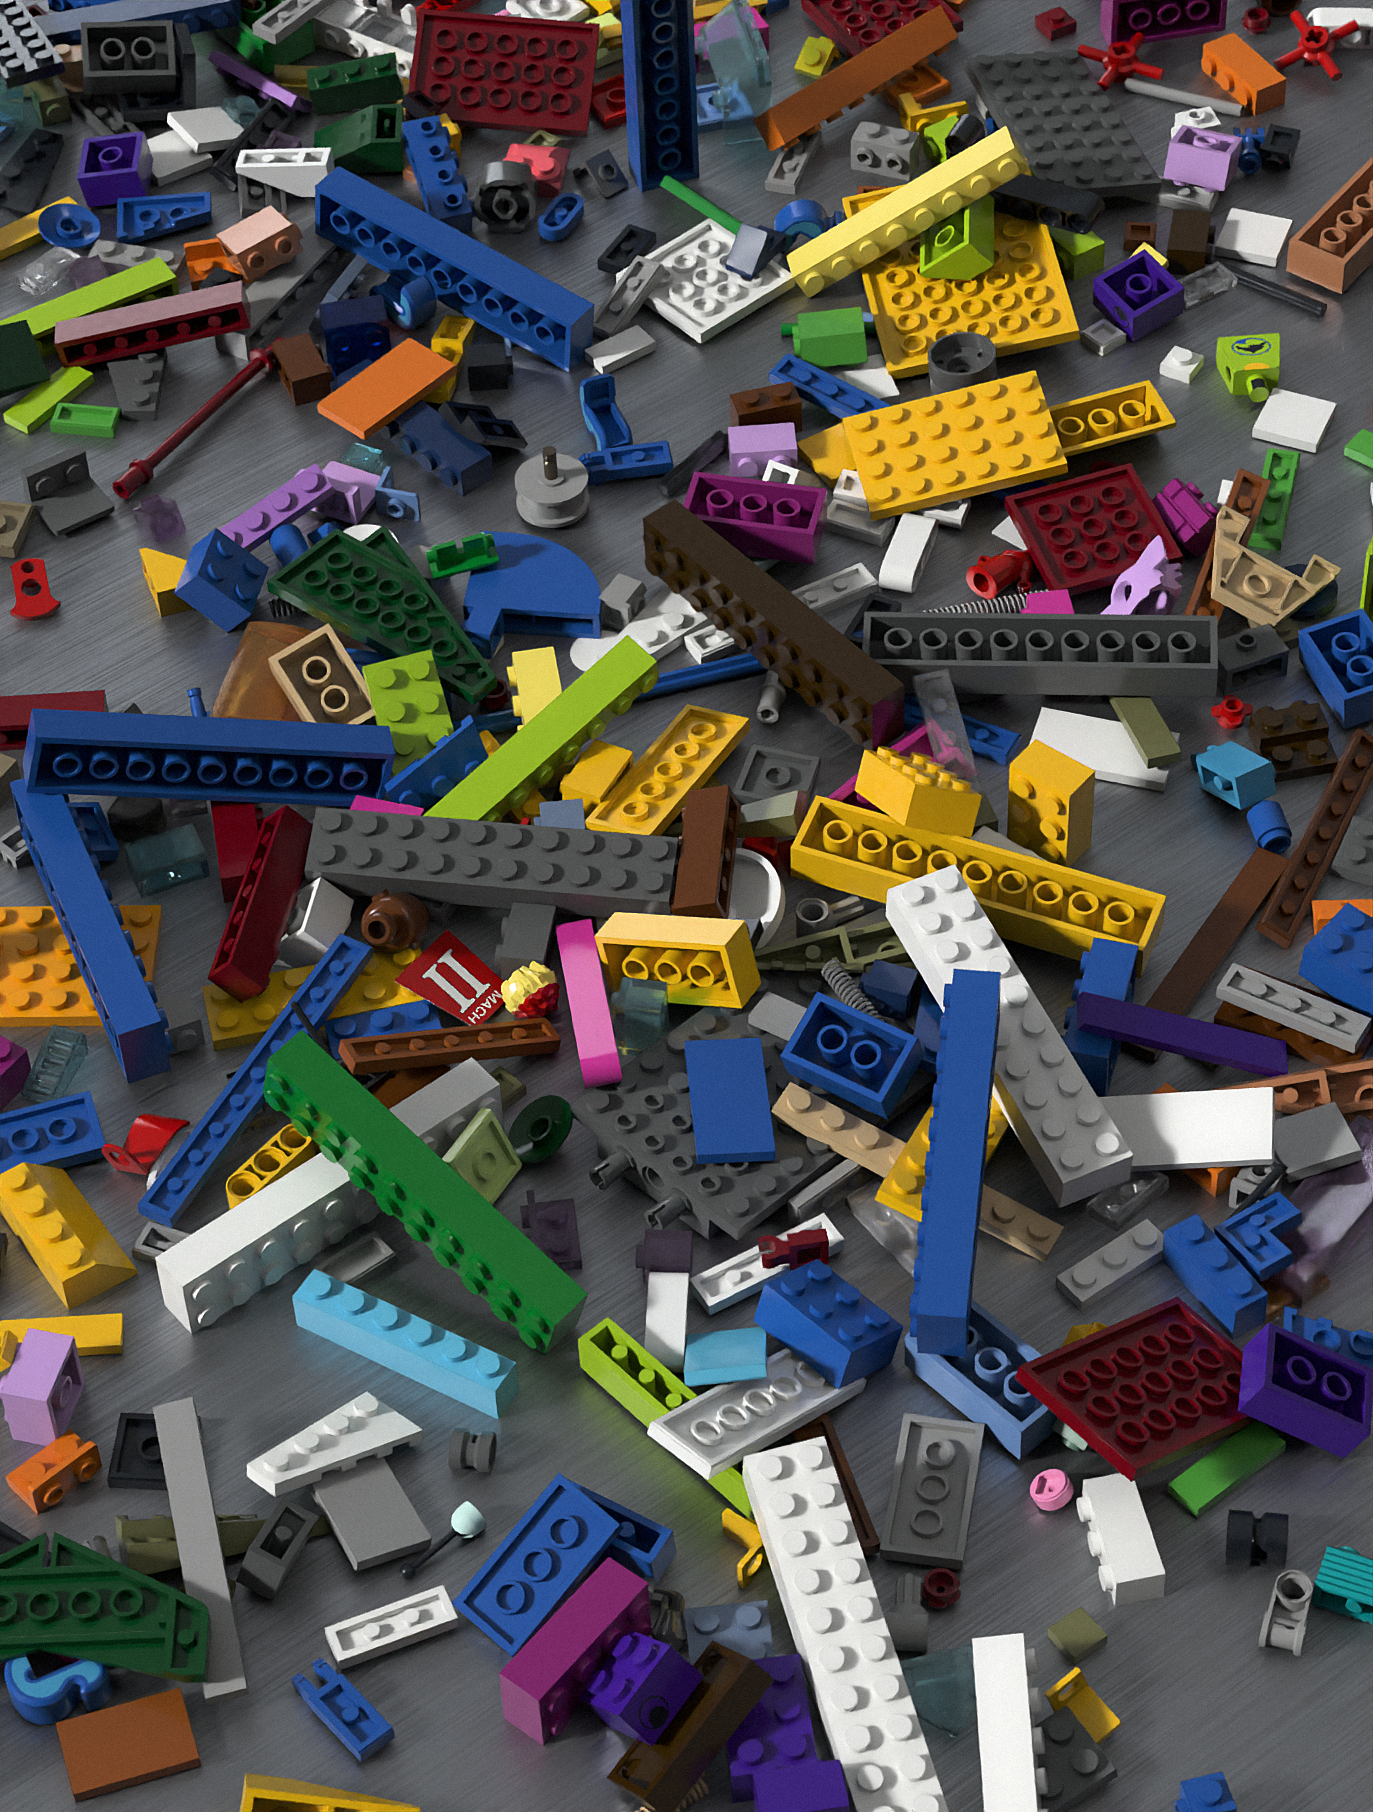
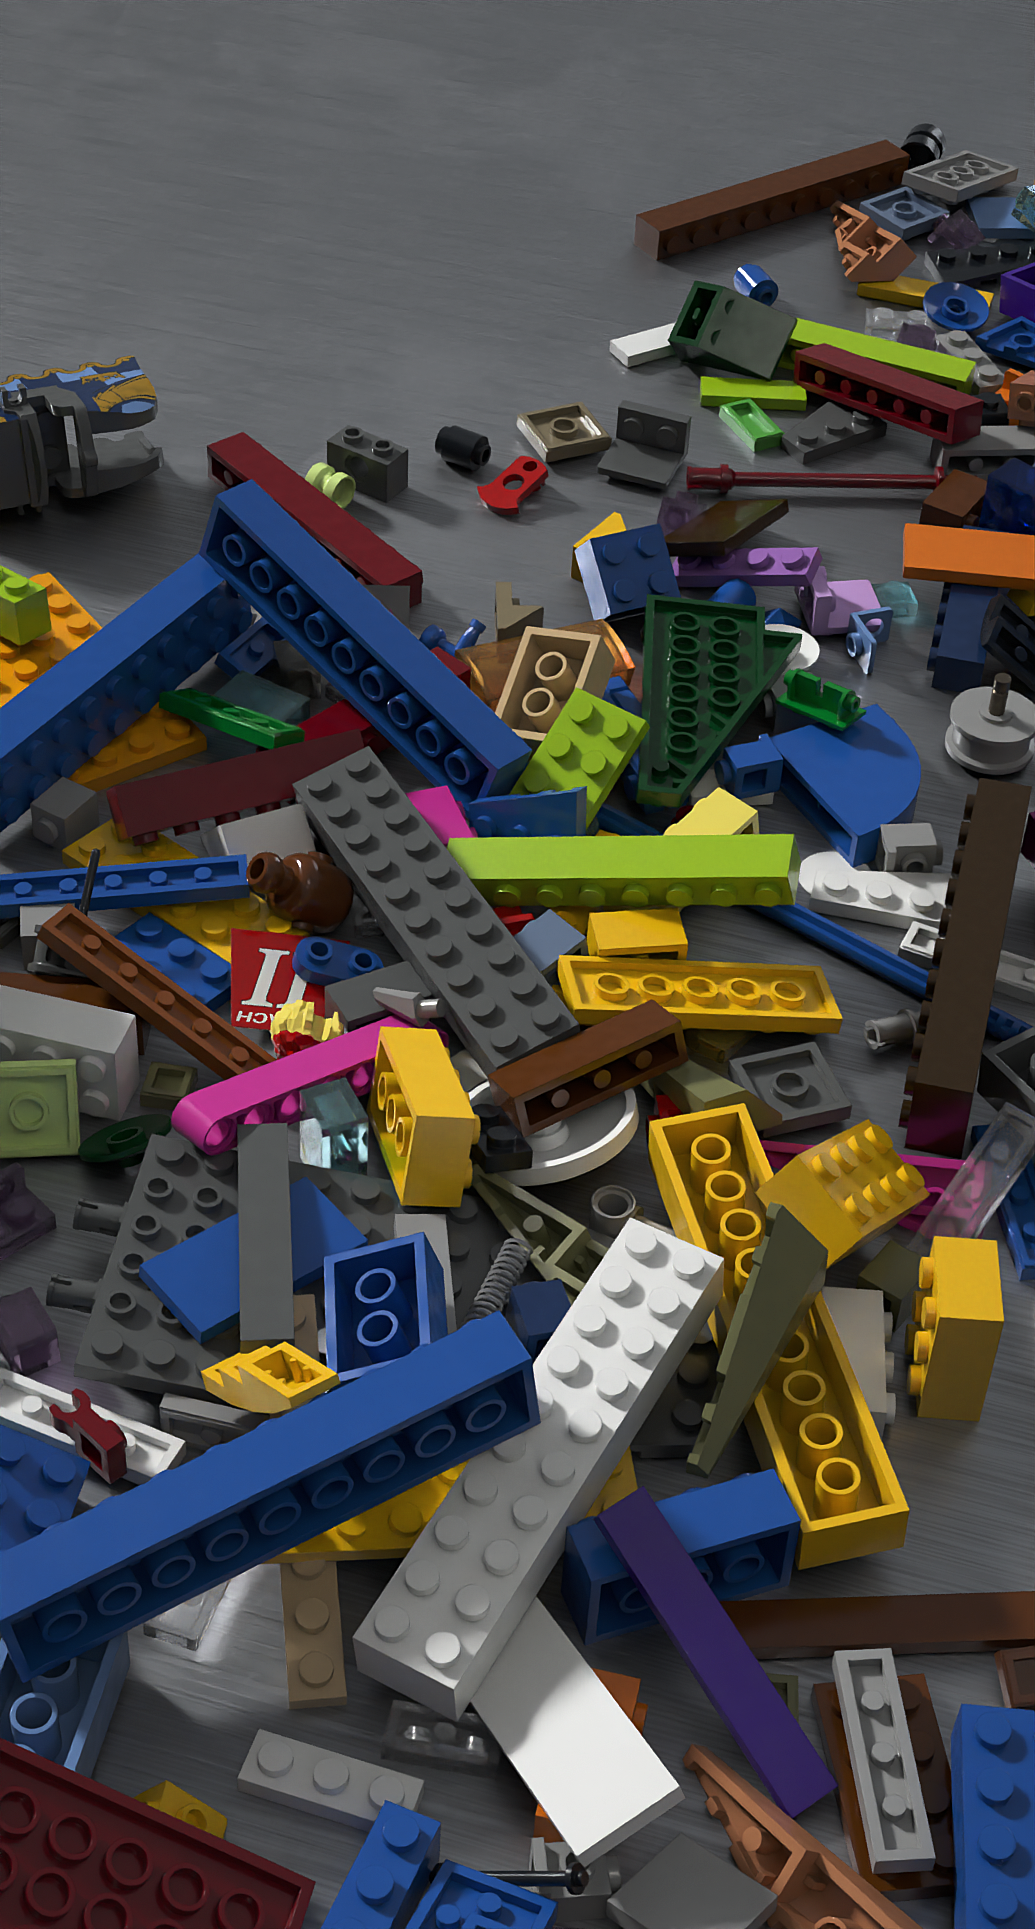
camera: 50 degrees right, 5 degrees down
none -> green tile [159,688,305,749]
none -> yellow slope [201,1342,341,1413]
none -> dark grey tile [237,1123,295,1354]
none -> blue plate [292,936,384,986]
none -> light grey bar [373,987,446,1027]
none -> dark tan slope [494,582,544,660]
none -> dark brown tile [664,499,789,557]
none -> olive wedge [686,1202,828,1479]

